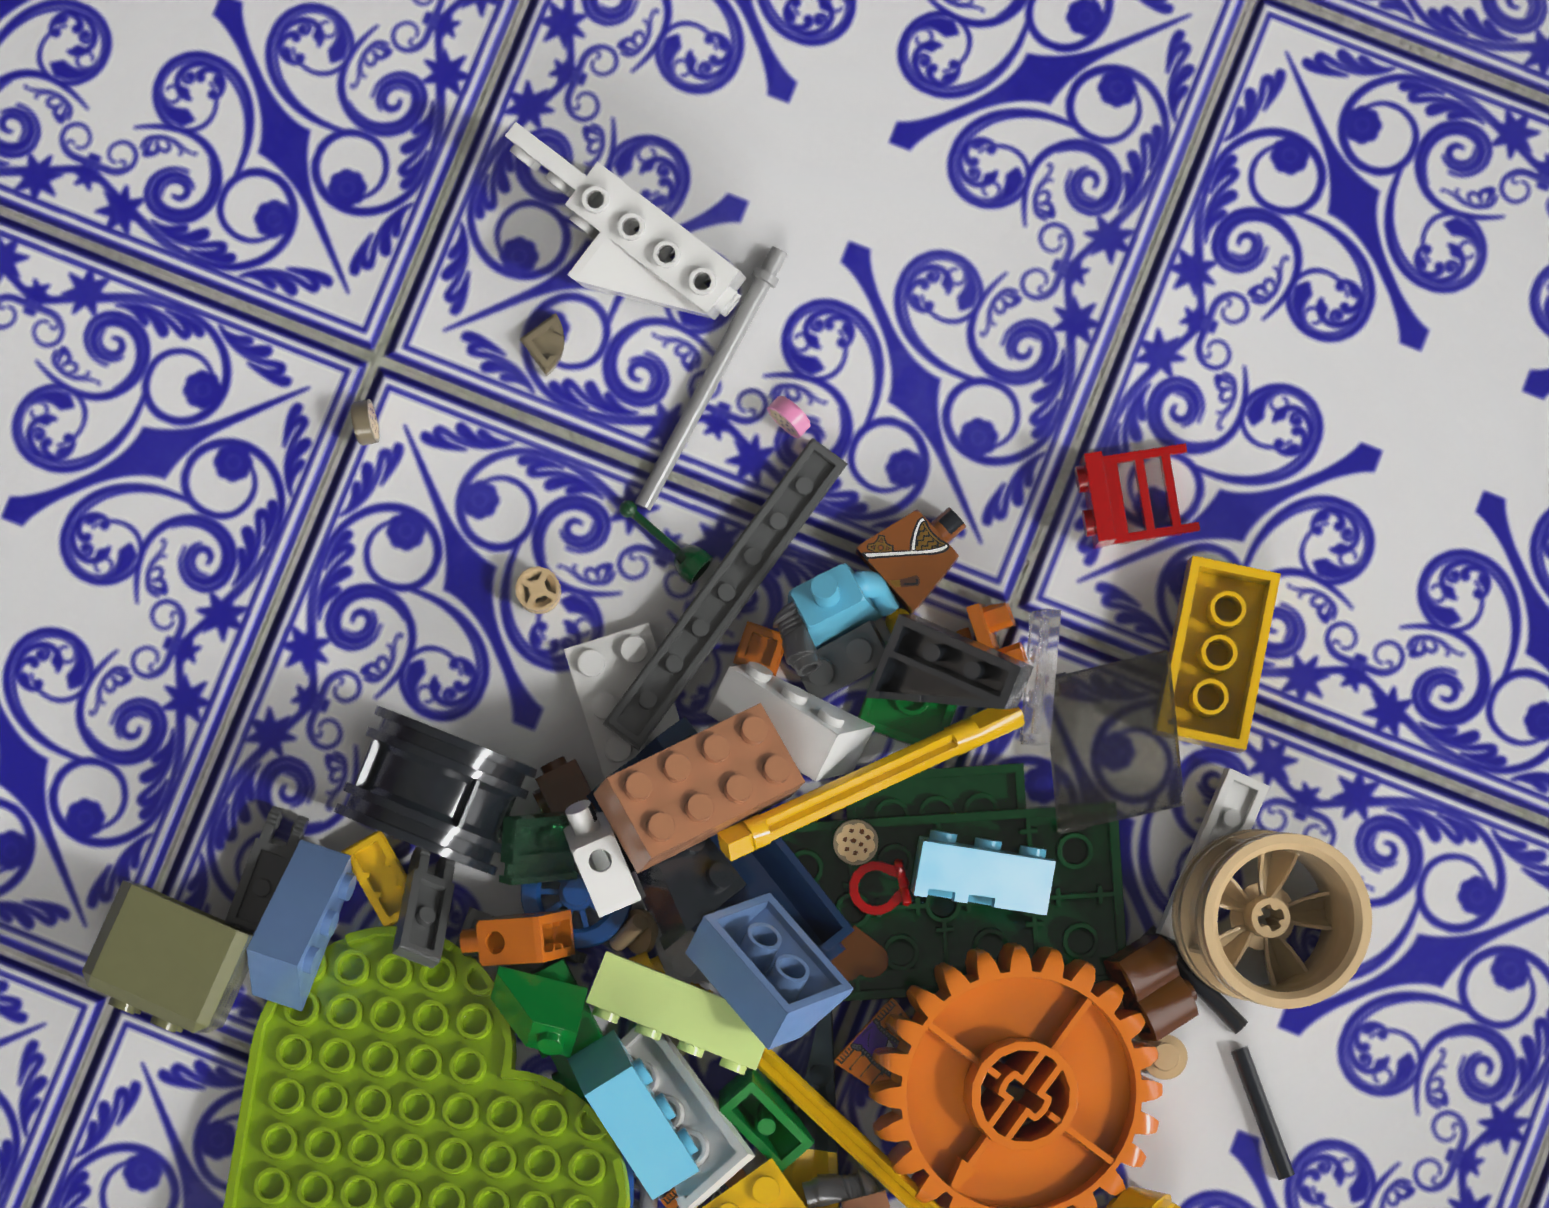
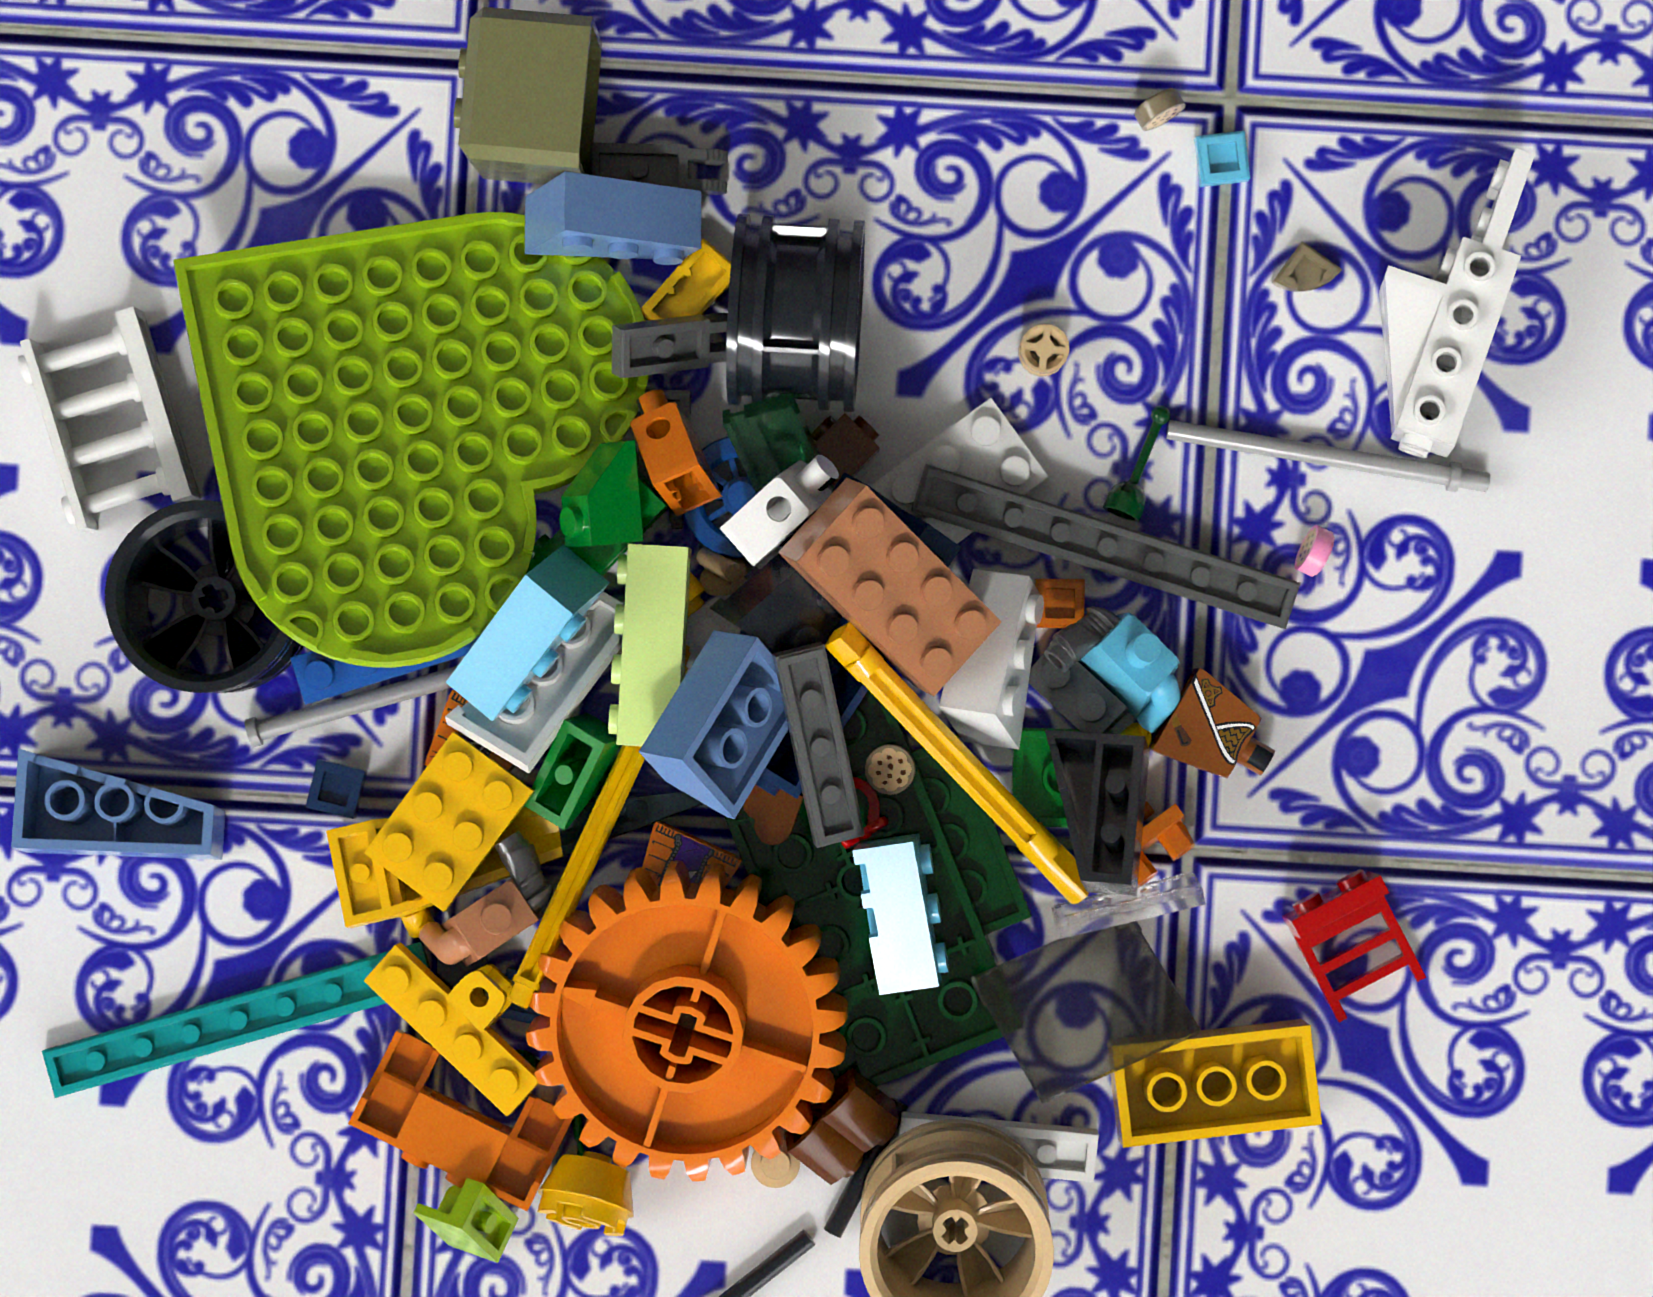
camera: 75 degrees right, 5 degrees up
none -> dark grey tile [772,641,865,848]
none -> medium azure tile [1194,130,1250,187]

